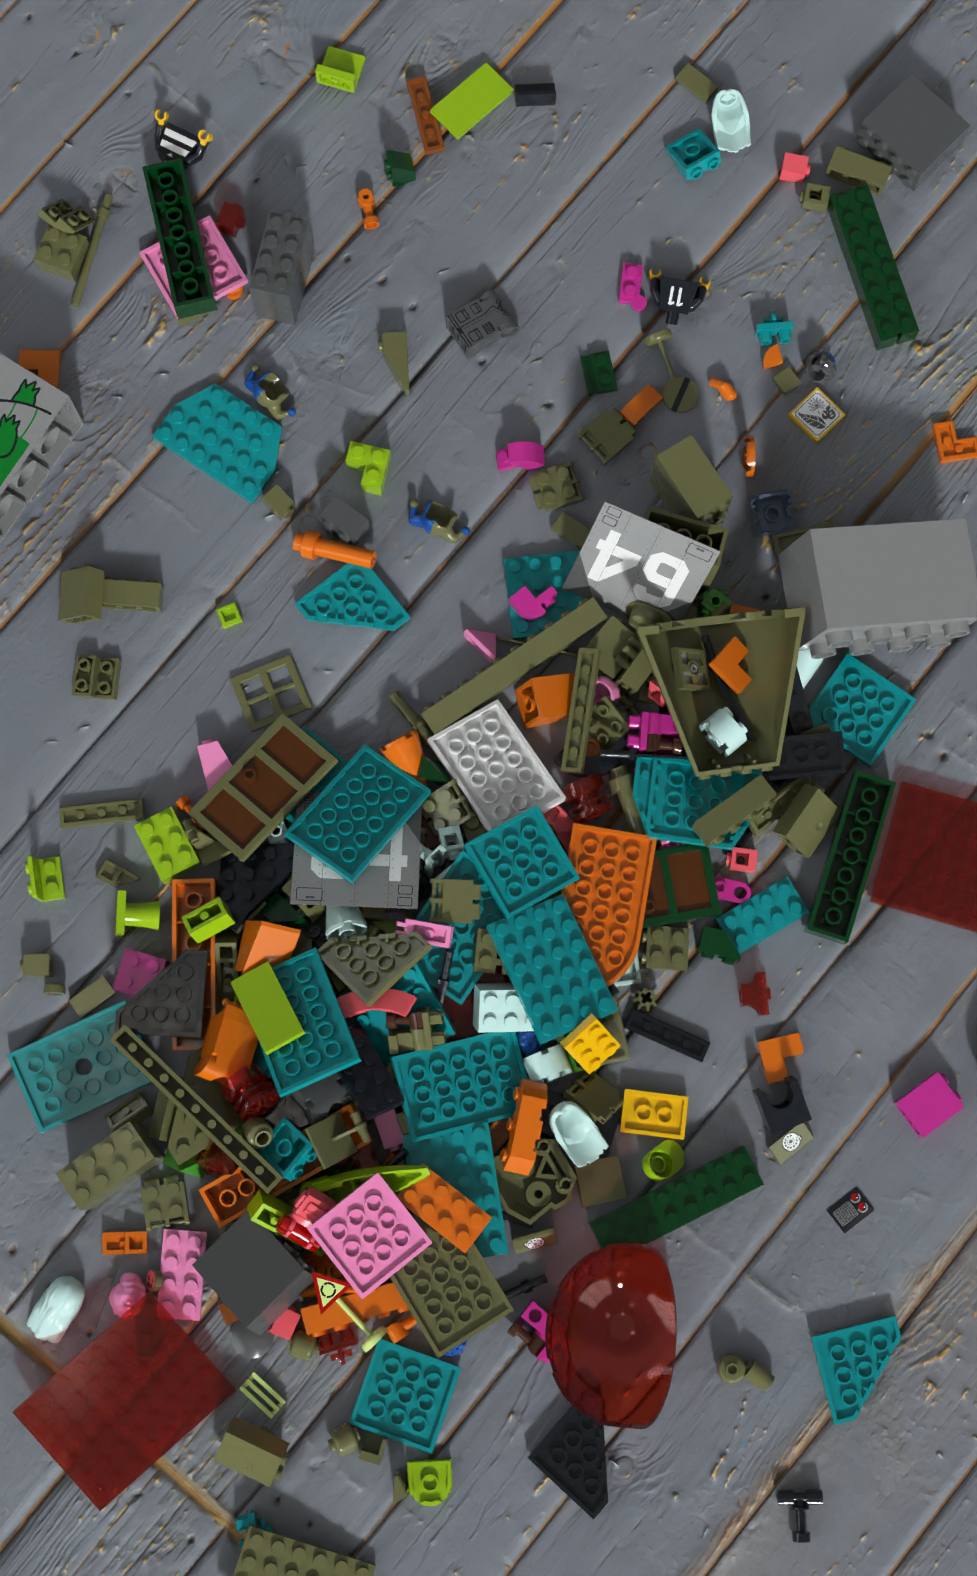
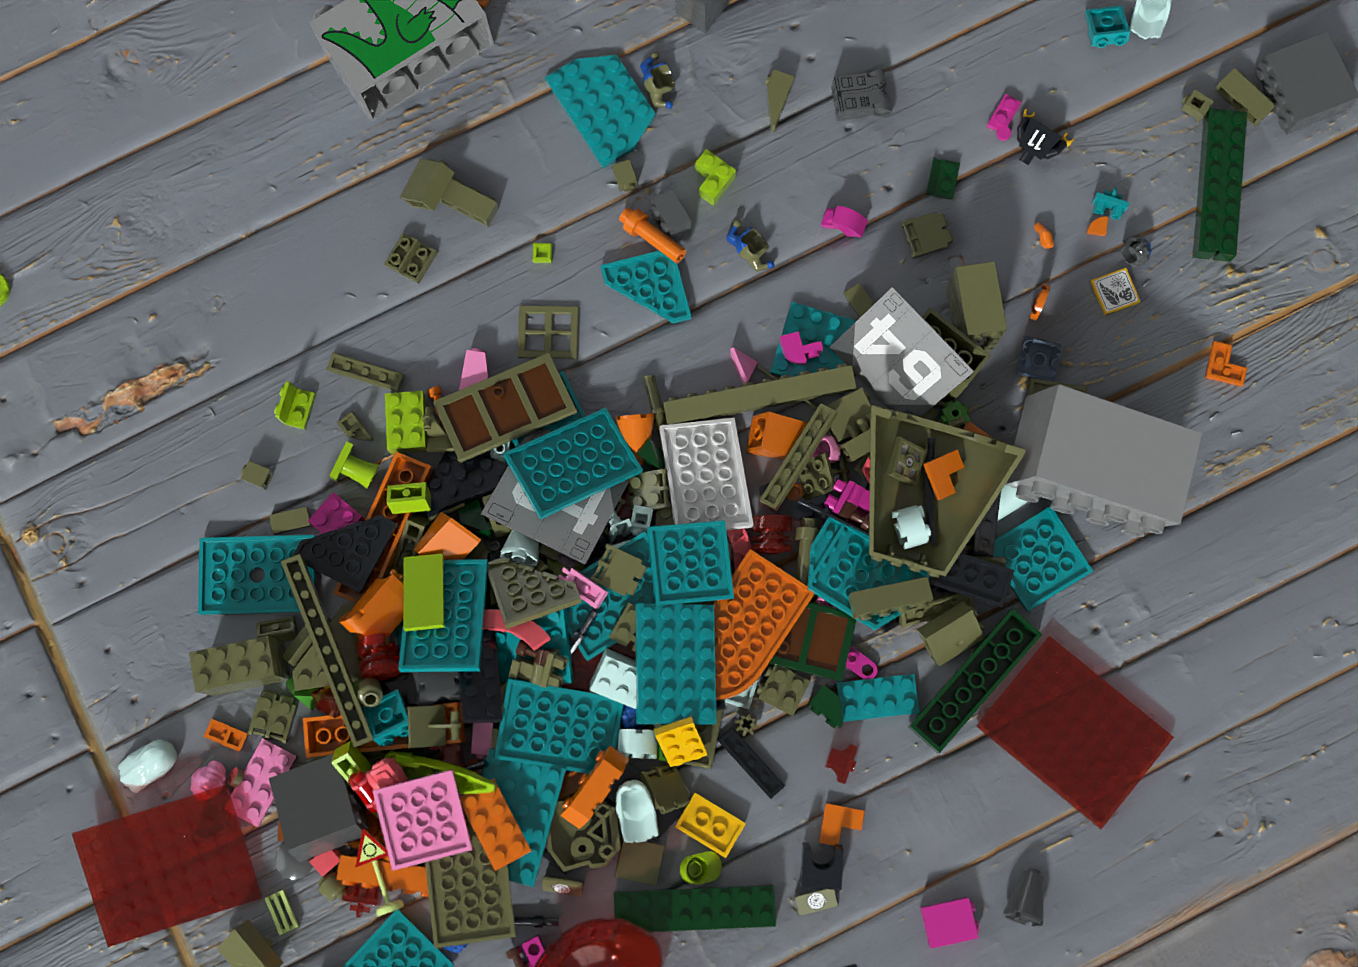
camera: 30 degrees right, 0 degrees up
olive tile [44,984,66,996] -> none
orange leg [386,1315,417,1344] -> none
olive plate [529,461,585,512] -> none
orange slope [619,384,664,427] -> none
olive piece [626,601,673,632] -> none
olive piece [644,329,699,413] -> none
coral brick [725,847,758,874] -> none
olive tile [772,366,801,395] -> none
coral brick [779,152,811,184] -> none

